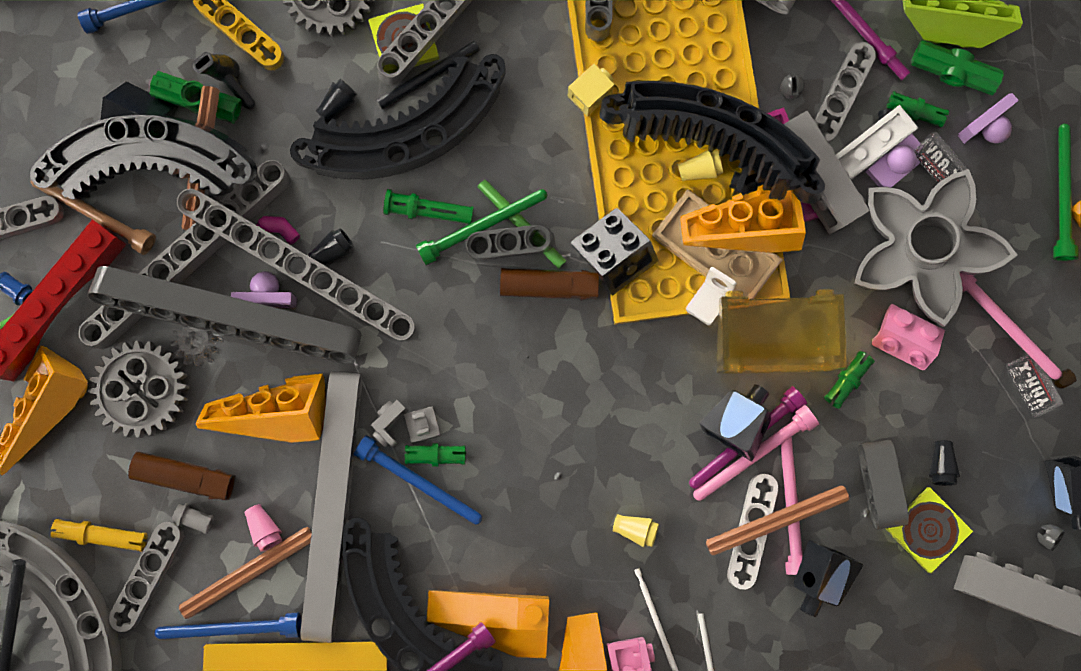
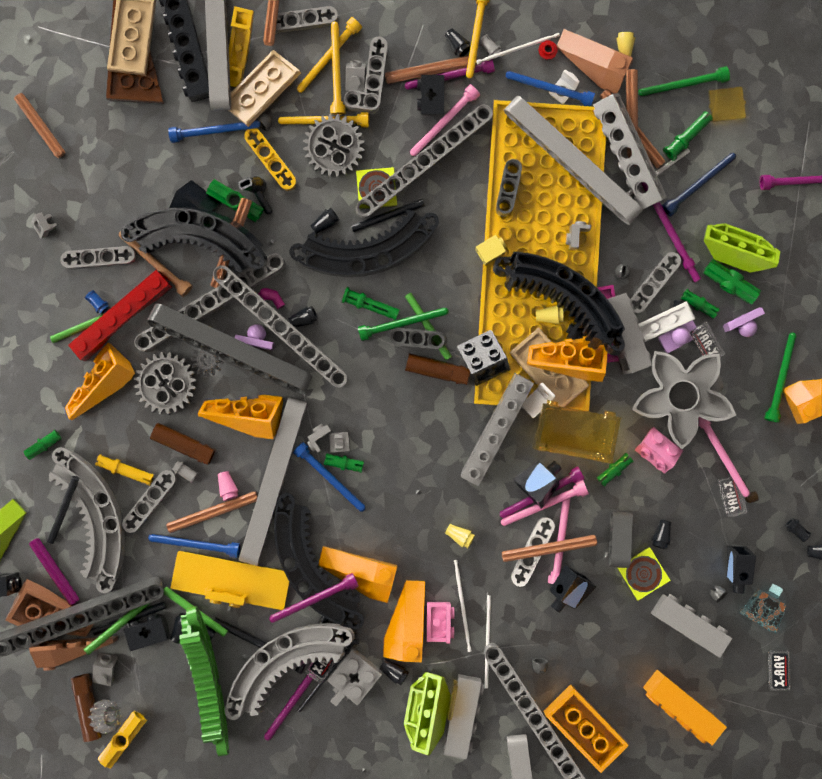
camera: 10 degrees right, 5 degrees up
none -> light grey brick [461,373,534,486]
none -> light grey bracket [566,221,591,250]

